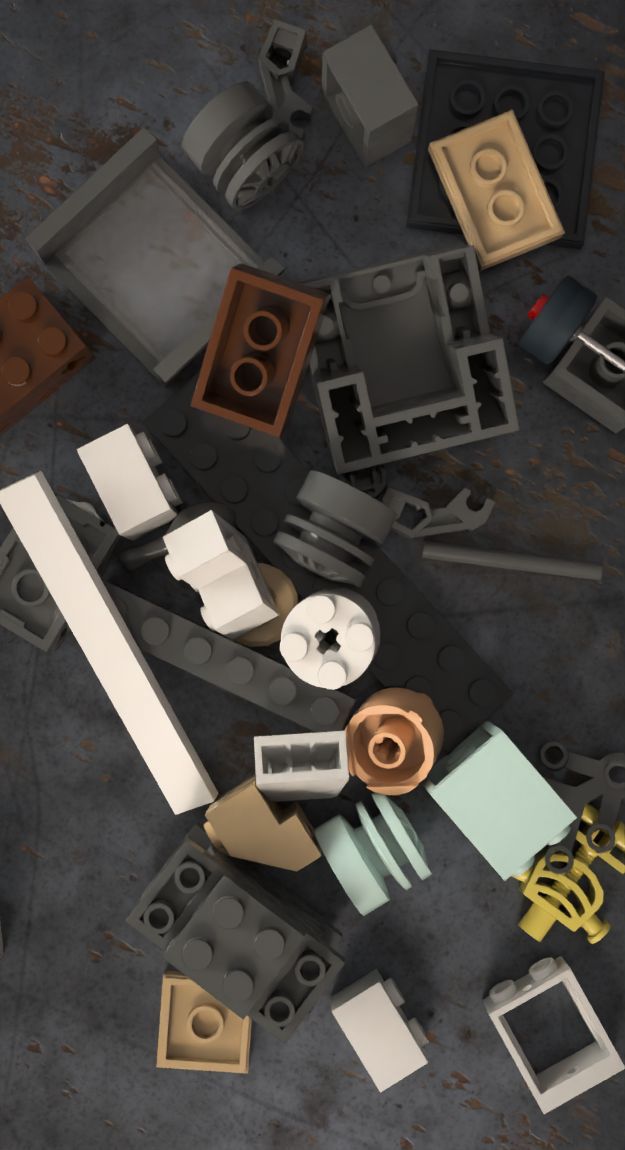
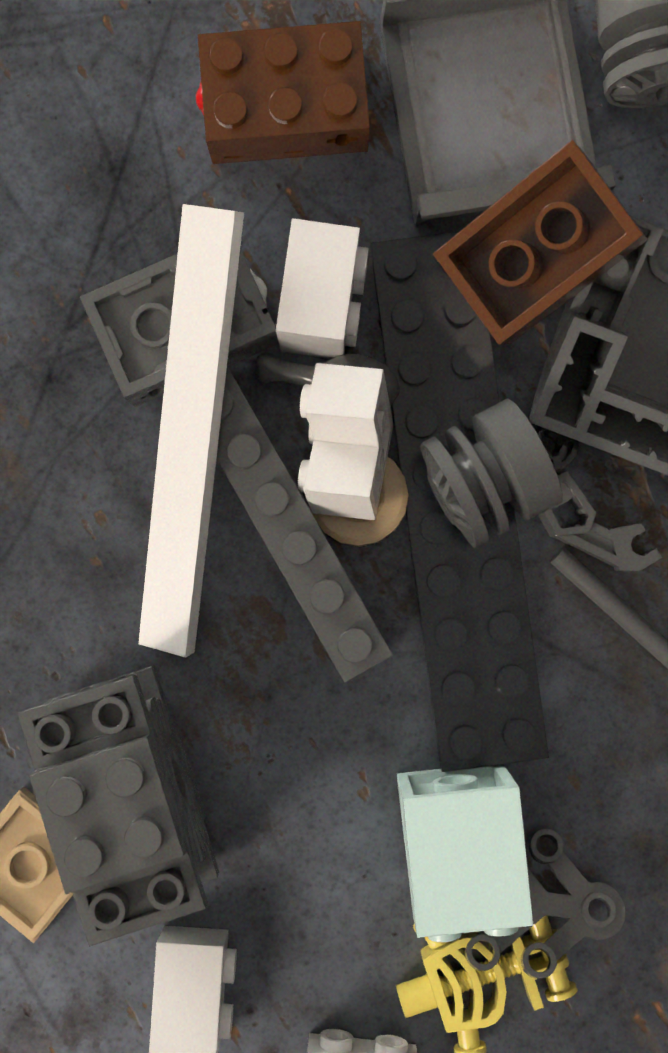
camera: 40 degrees right, 0 degrees up
tan piece [203,774,322,872] -> none
white torso [254,731,349,802] -> none
white brick [280,588,380,690] -> none
light aqua wheel [314,792,432,916] -> none
light nougat brick [344,688,444,795] -> none

